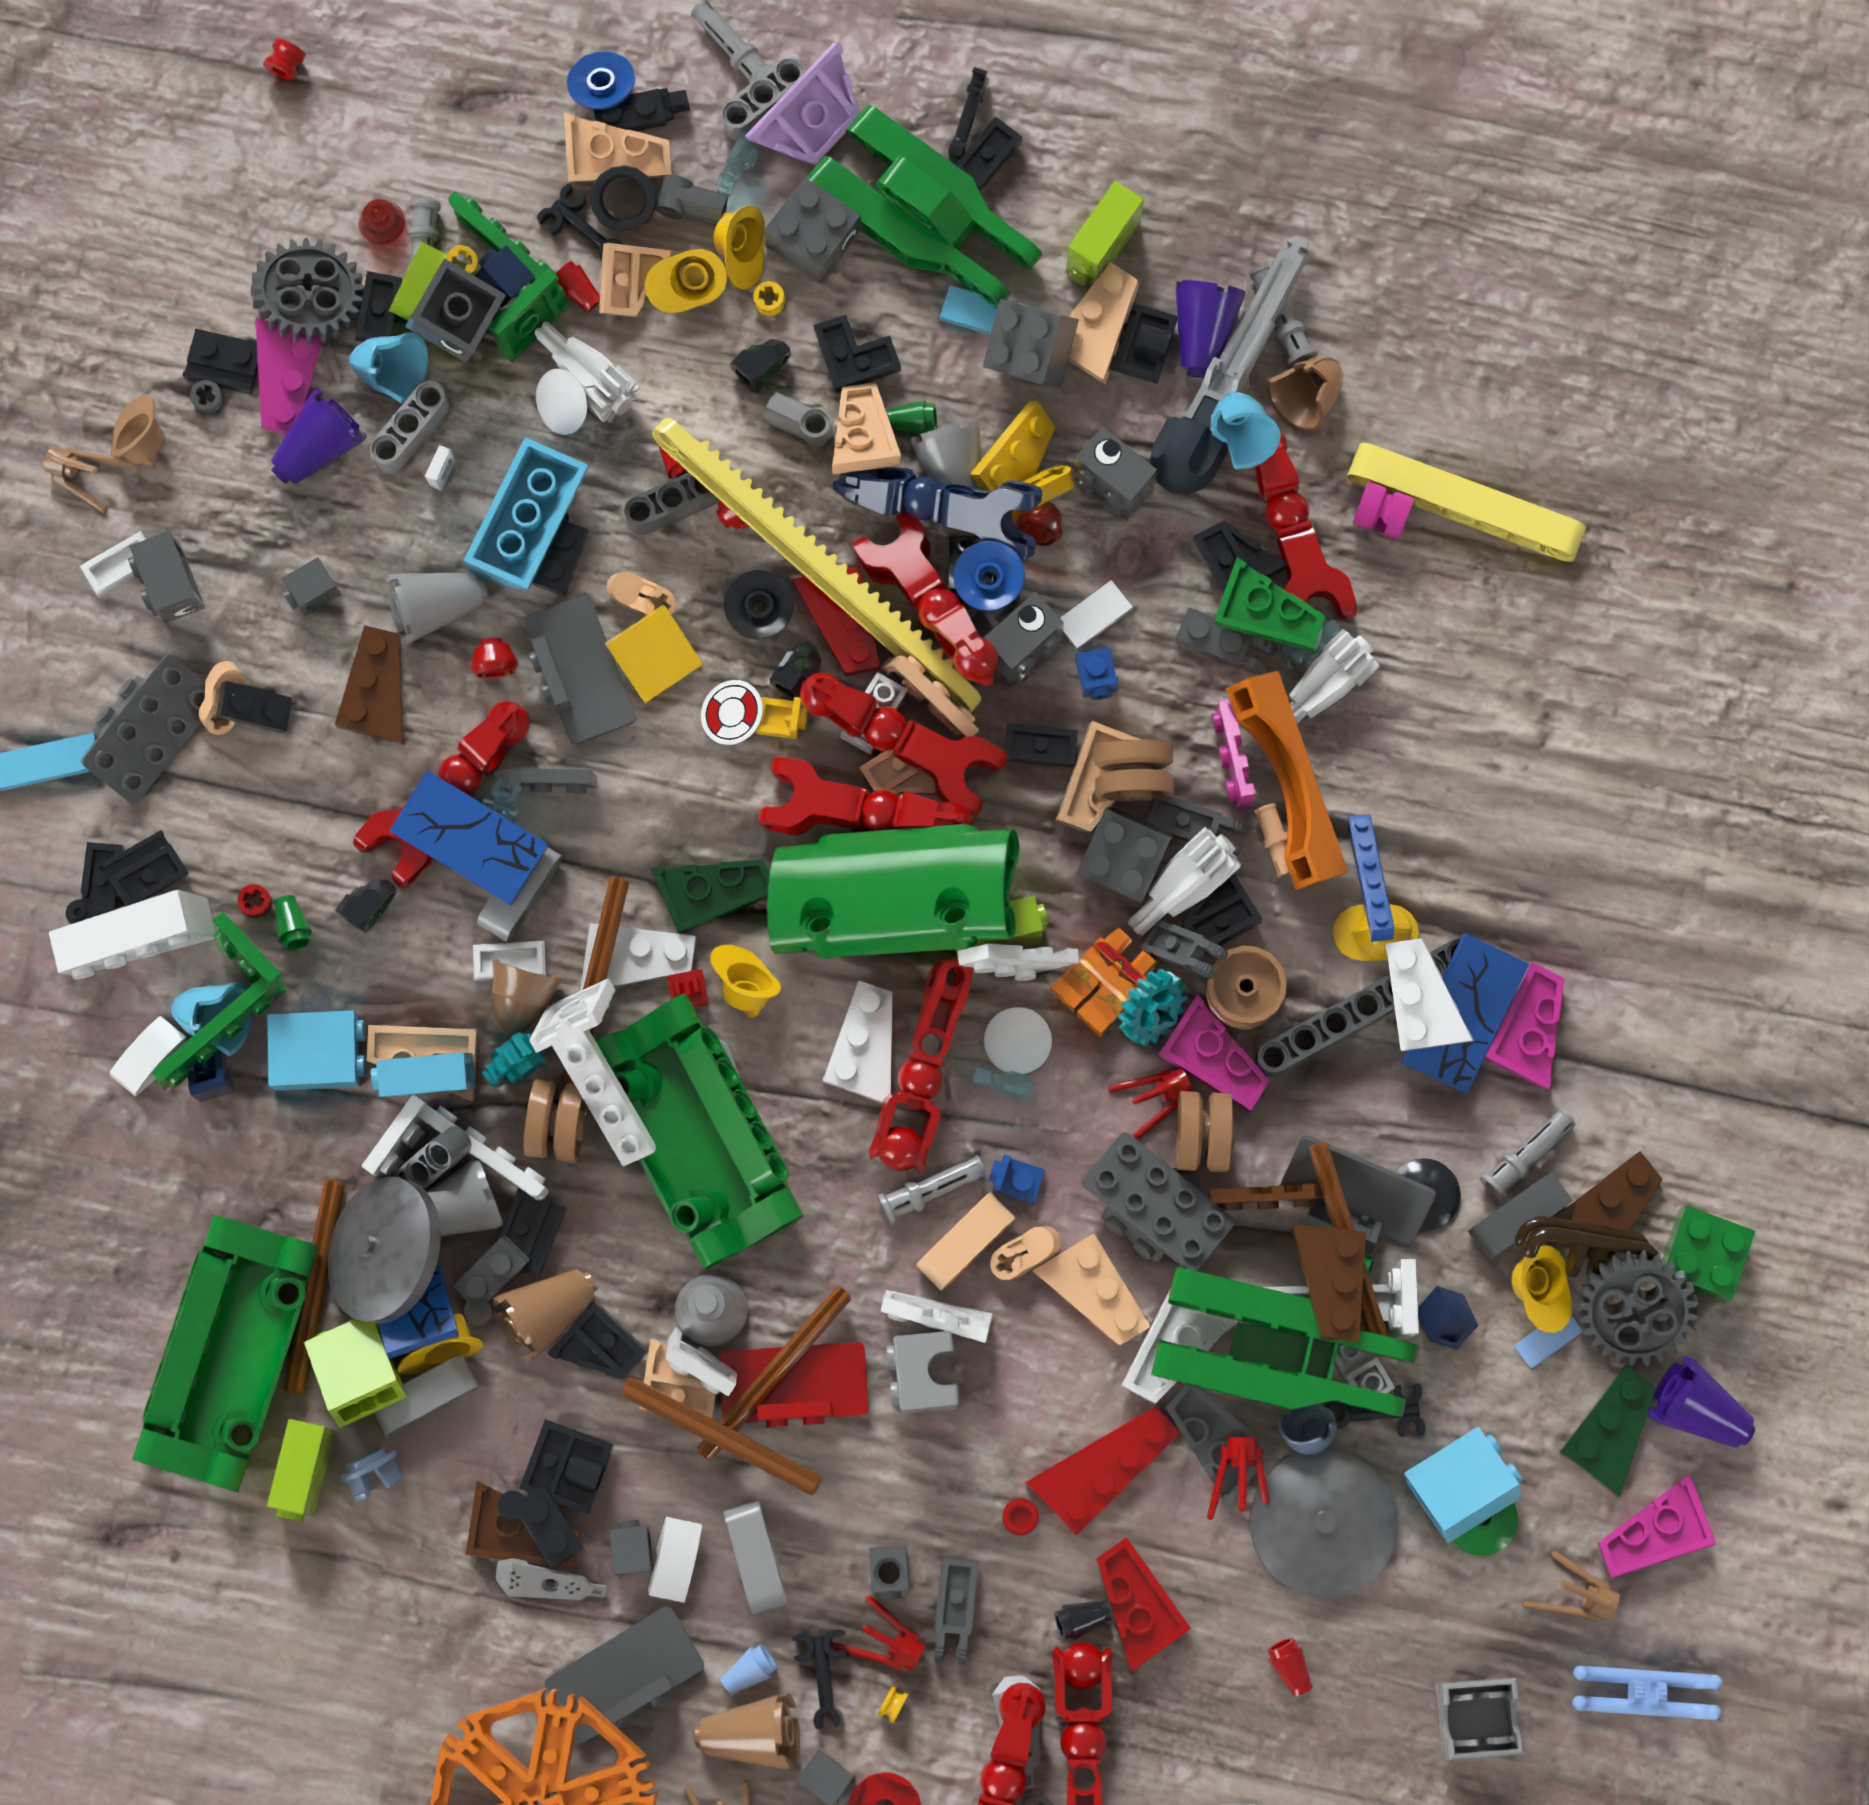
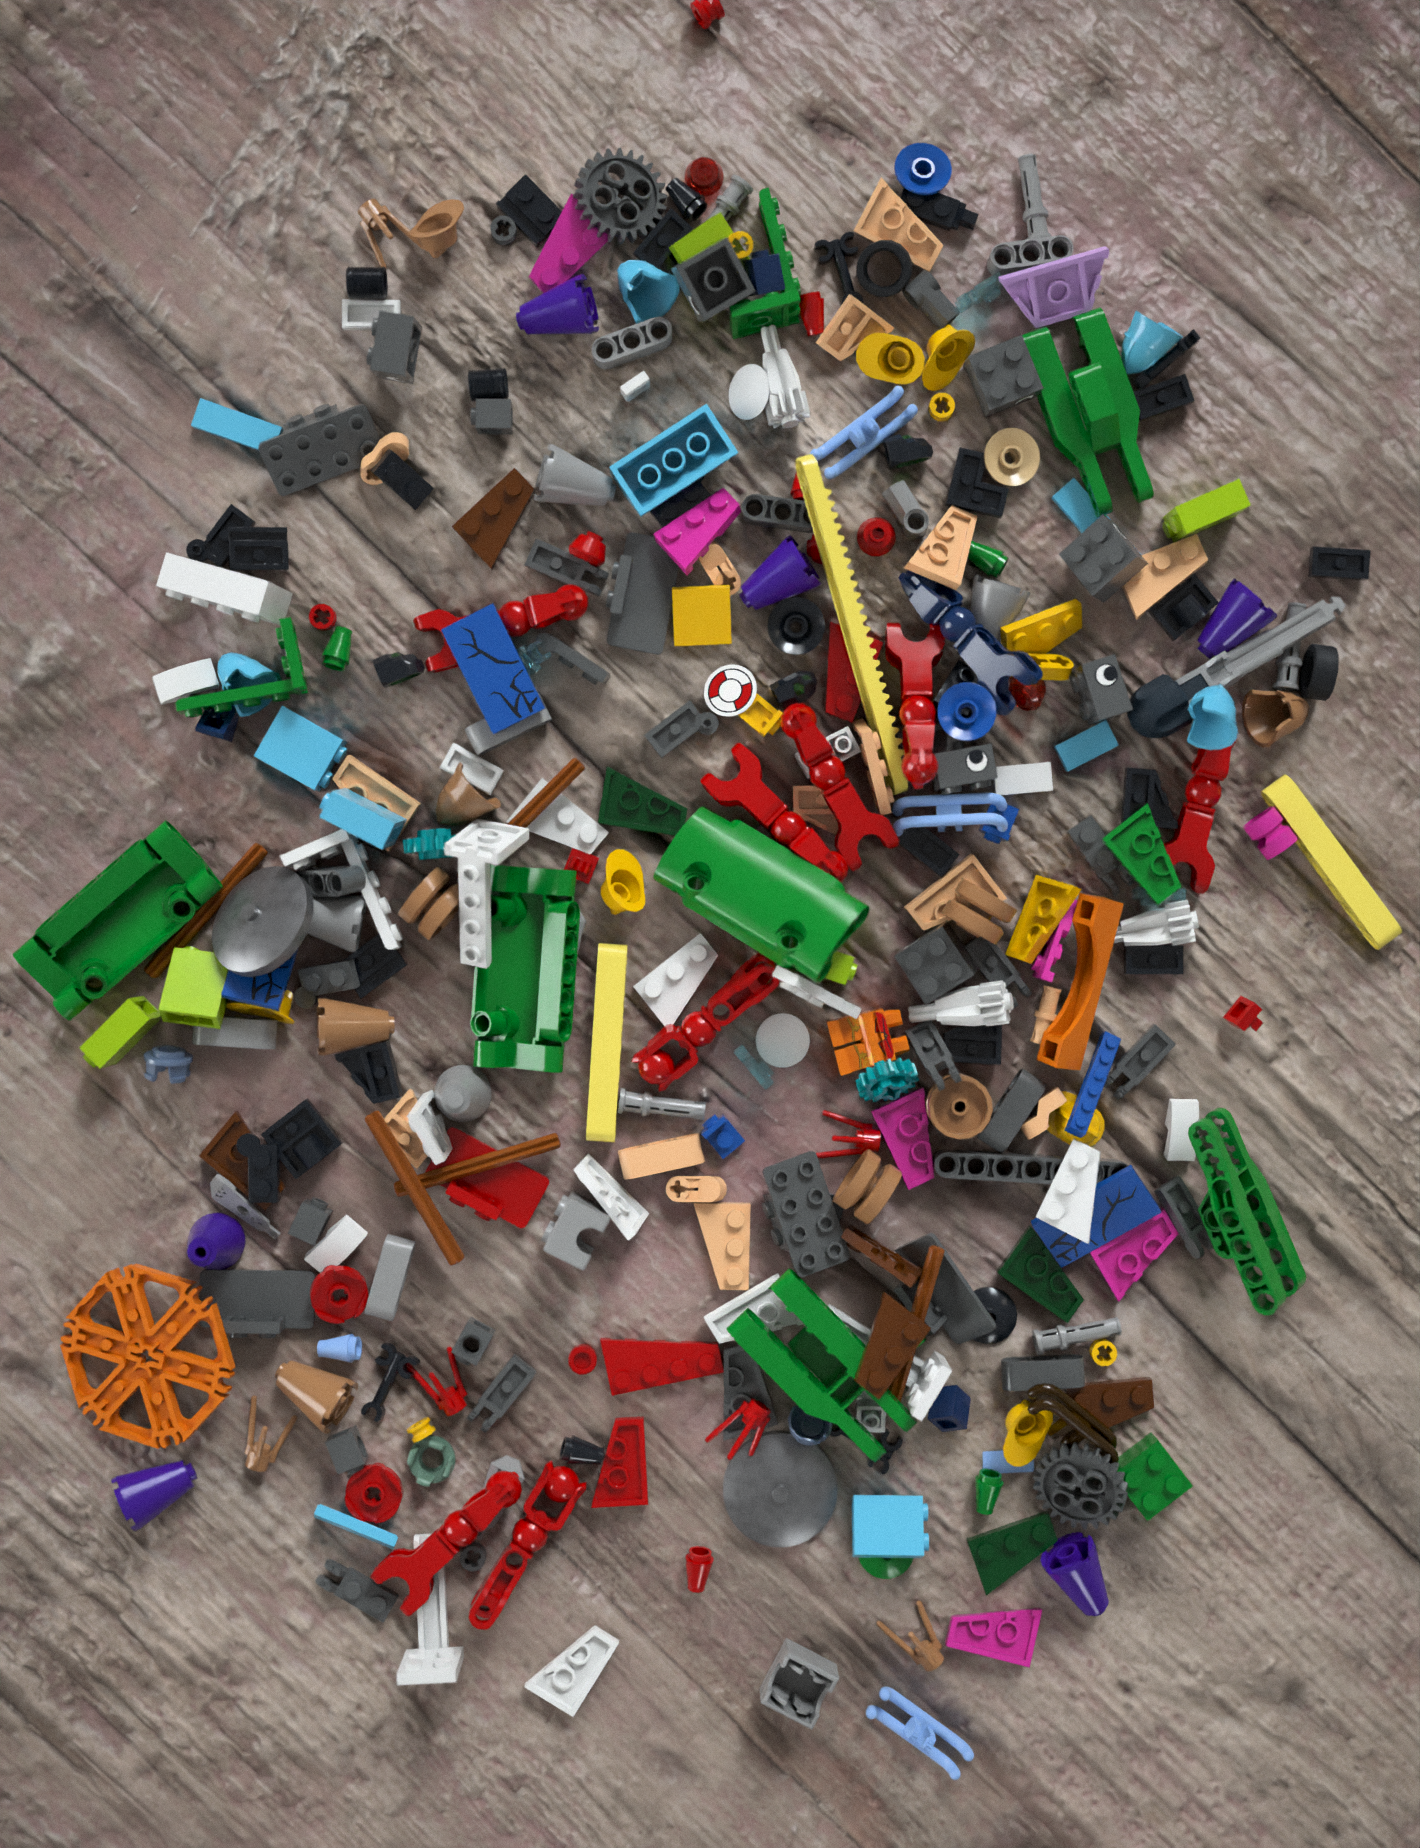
camera: 30 degrees right, 10 degrees up
none -> dark purple cone [187,1212,246,1270]
none -> red plate [310,1265,369,1324]
none -> black piece [346,266,388,299]
none -> sand green piece [407,1435,456,1487]
none -> black piece [468,368,509,402]
none -> dark grey hinge [525,539,609,596]
none -> light yellow beam [586,943,628,1142]
none -> dark grey hinge [644,700,719,758]
none -> dark pink wing [653,488,741,576]
none -> black cone [666,178,707,221]
none -> dark purple cone [739,535,822,610]
none -> light blue piece [810,386,918,480]
none -> red cone [857,517,896,557]
none -> light blue piece [892,792,1008,836]
none -> green cone [975,1469,1004,1515]
none -> dark grey beam [977,1068,1047,1153]
none -> tan dish [984,428,1040,486]
none -> dark green wing [996,1225,1084,1323]
none -> yellow wing [1005,875,1082,964]
none -> light nougat piece [1020,1087,1067,1140]
none -> medium azure tile [1054,720,1119,772]
none -> yellow bush [1089,1338,1117,1366]
none -> dark grey hinge [1104,1024,1176,1100]
none -> medium azure helmet [1121,311,1184,375]
none -> black plate [1124,945,1184,974]
none -> dark grey hinge [1154,1176,1213,1259]
none -> white slope [1164,1099,1199,1161]
none -> green beam [1188,1108,1306,1315]
none -> red tile [1223,996,1263,1032]
none -> black tyre [1299,644,1339,701]
none -> black plate [1308,546,1371,581]

